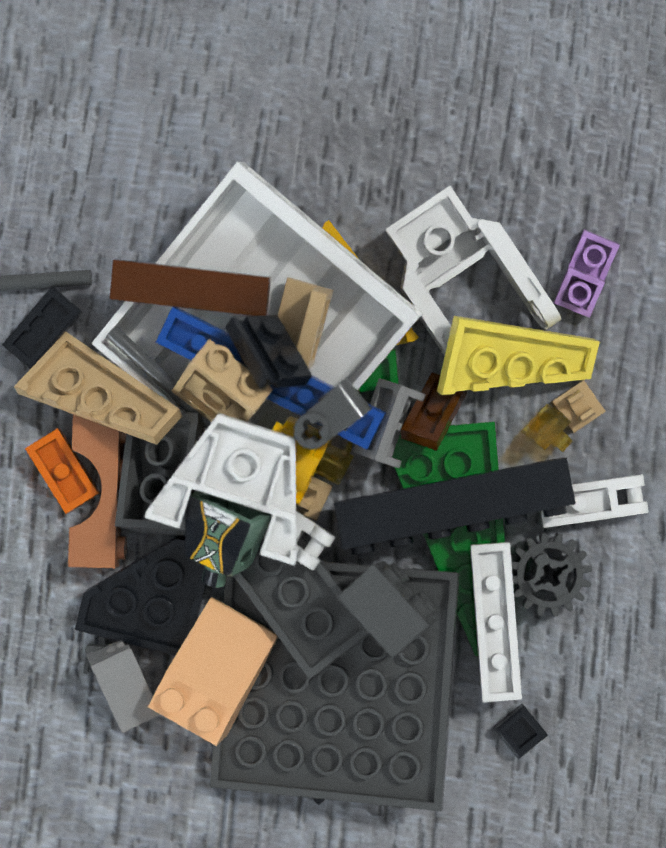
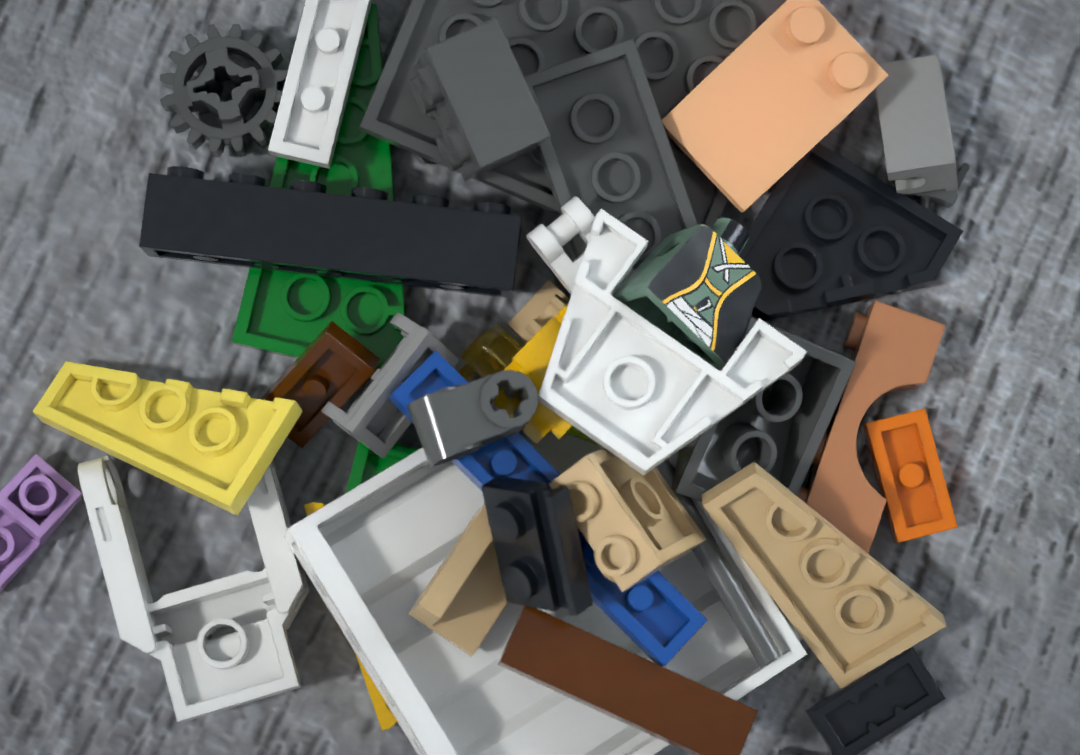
camera: 165 degrees left, 5 degrees down
clear yellow tile [521,404,573,452] -> none
white plate [539,474,649,528] -> none
tan tile [551,380,606,433] -> none

